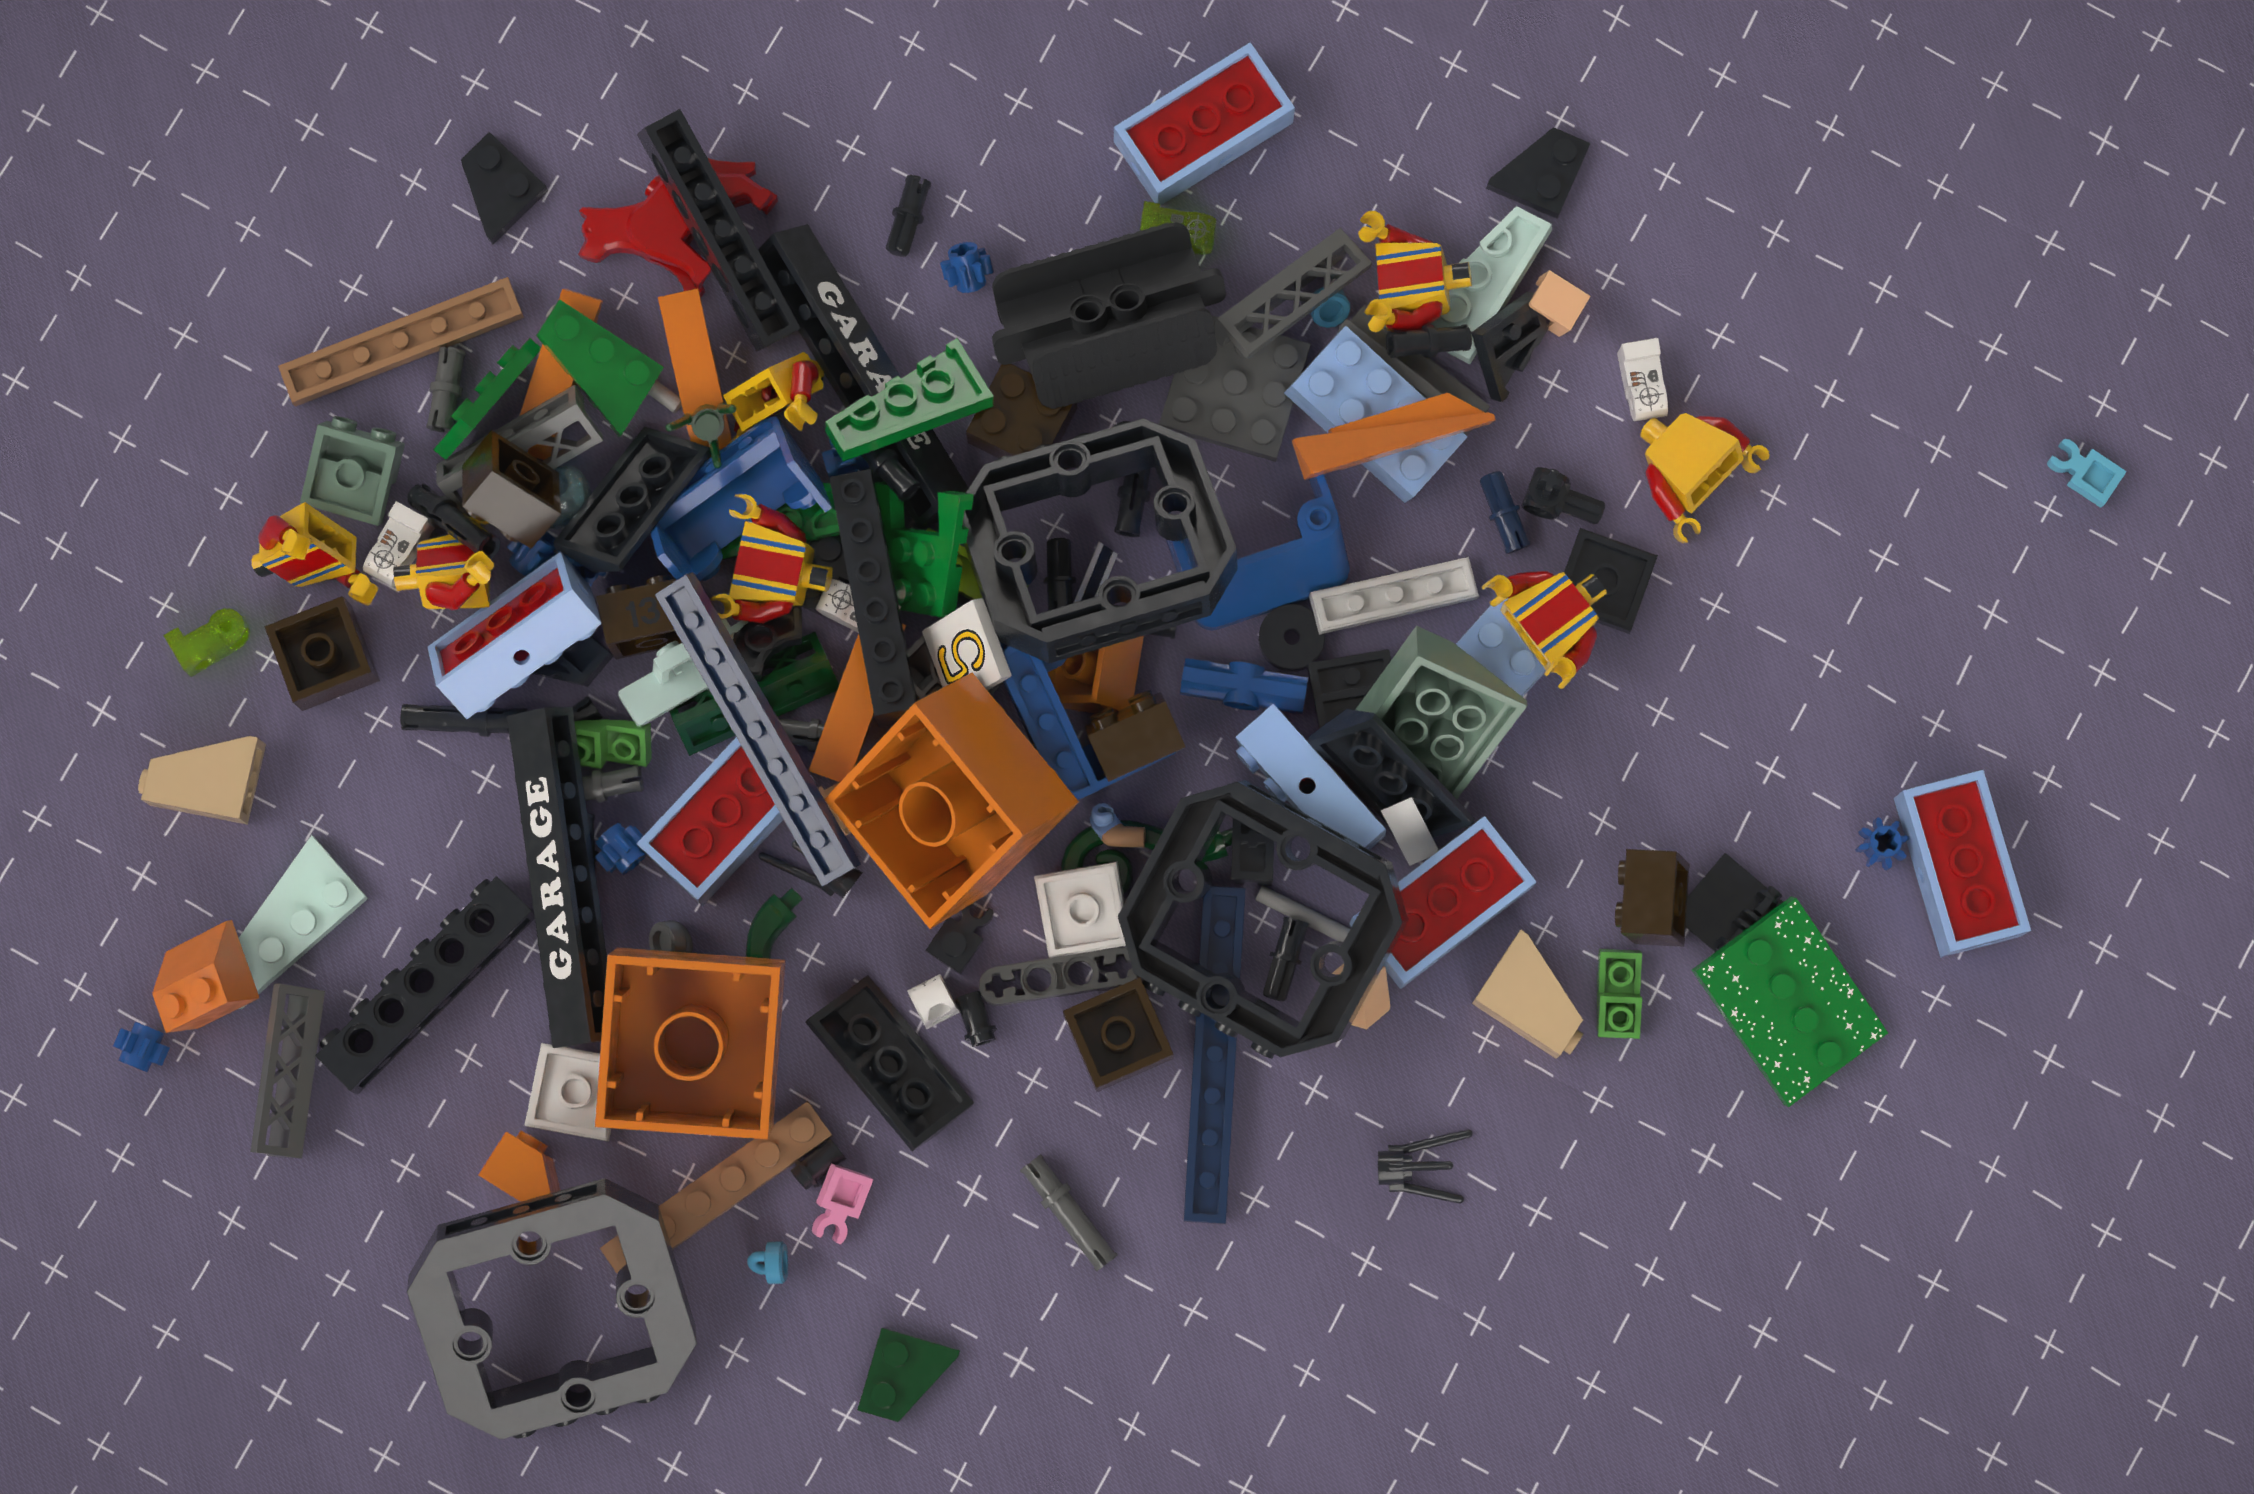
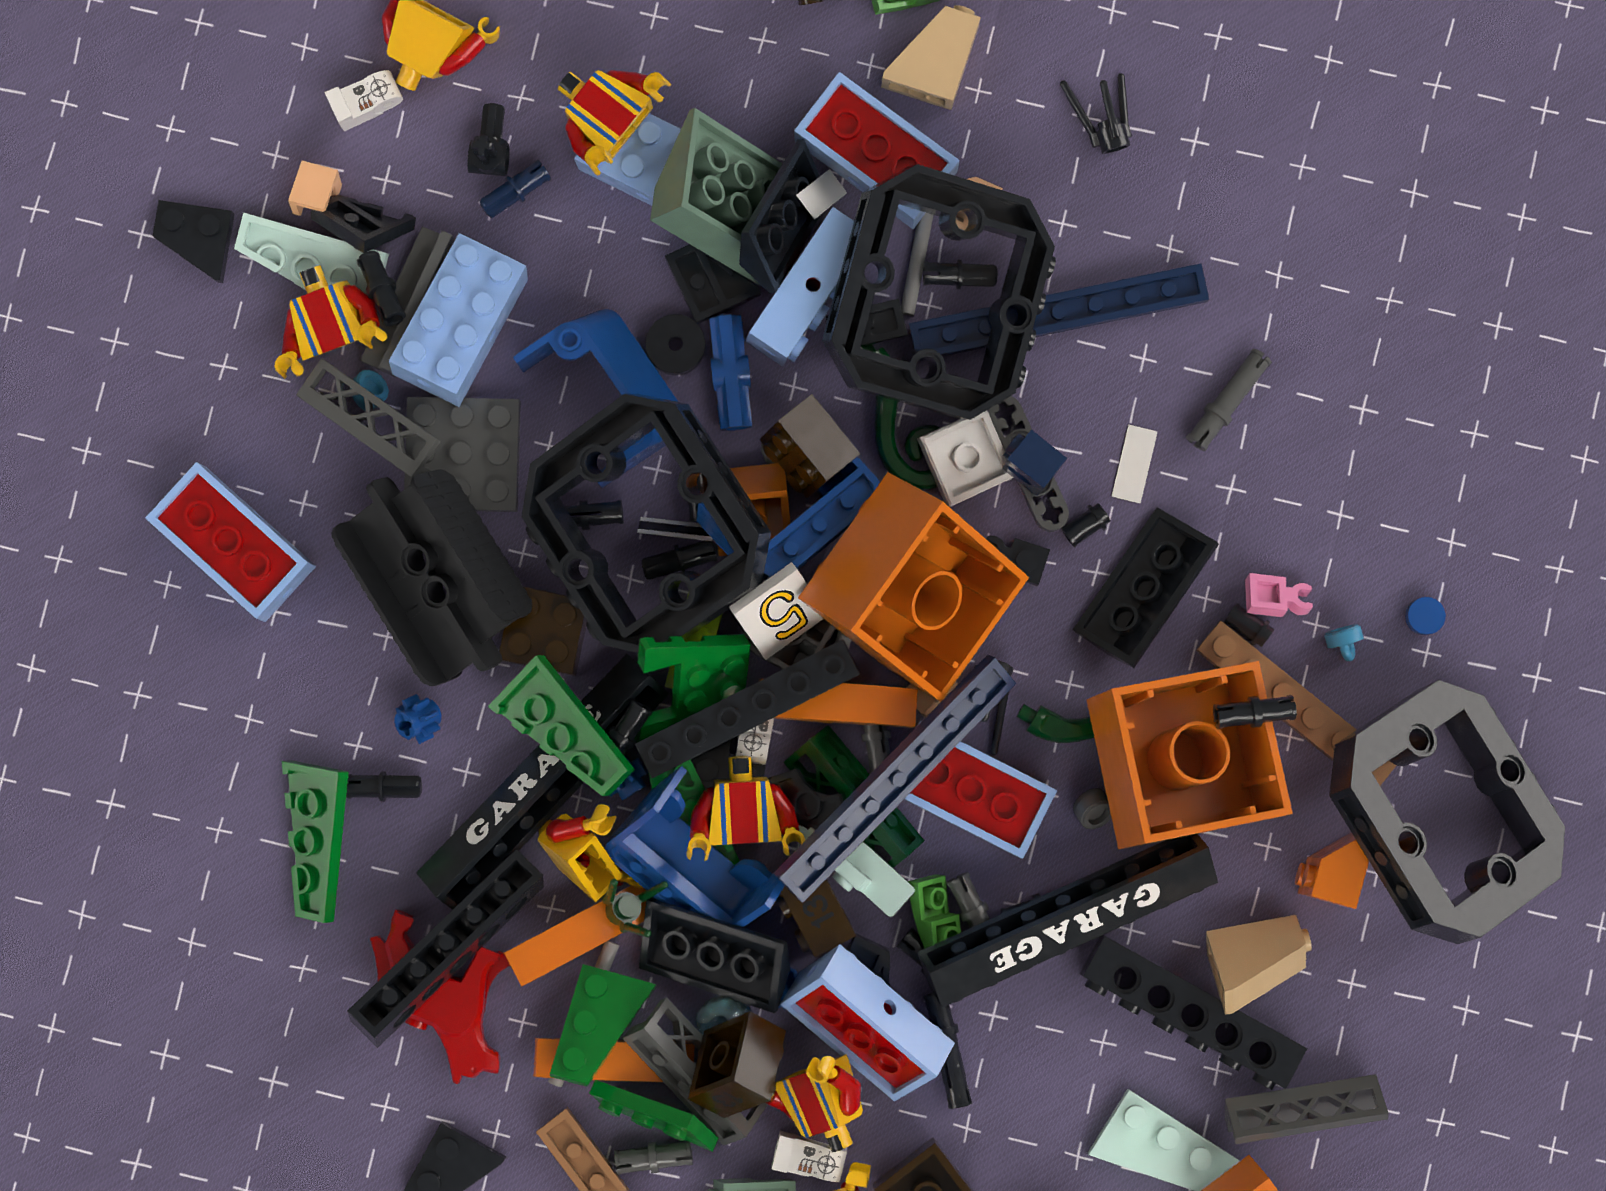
camera: 100 degrees left, 5 degrees up
black pin [407,483,501,559] -> none
blue gear [507,531,557,576] -> none
white tile [524,1043,611,1142] -> none
blue gear [595,823,647,875] -> none
dark green wing [857,1328,960,1422] -> none
white leg [907,974,960,1029] -> none
dark brown brick [1063,977,1174,1092] -> none
arm [1090,803,1146,848] -> none
clear neon green leg [1140,201,1217,255] -> none
orange wedge [1292,393,1496,480] -> none
white tile [1309,557,1479,635] -> none
black plate [1564,528,1658,634] -> none
none -> green wing [282,760,349,923]
none -> dark blue brick [1002,429,1067,496]
none -> white sticker [1112,425,1157,503]
none -> tan slope [1206,915,1312,1015]
none -> black pin [1213,695,1297,729]
none -> blue tile [1405,597,1446,635]

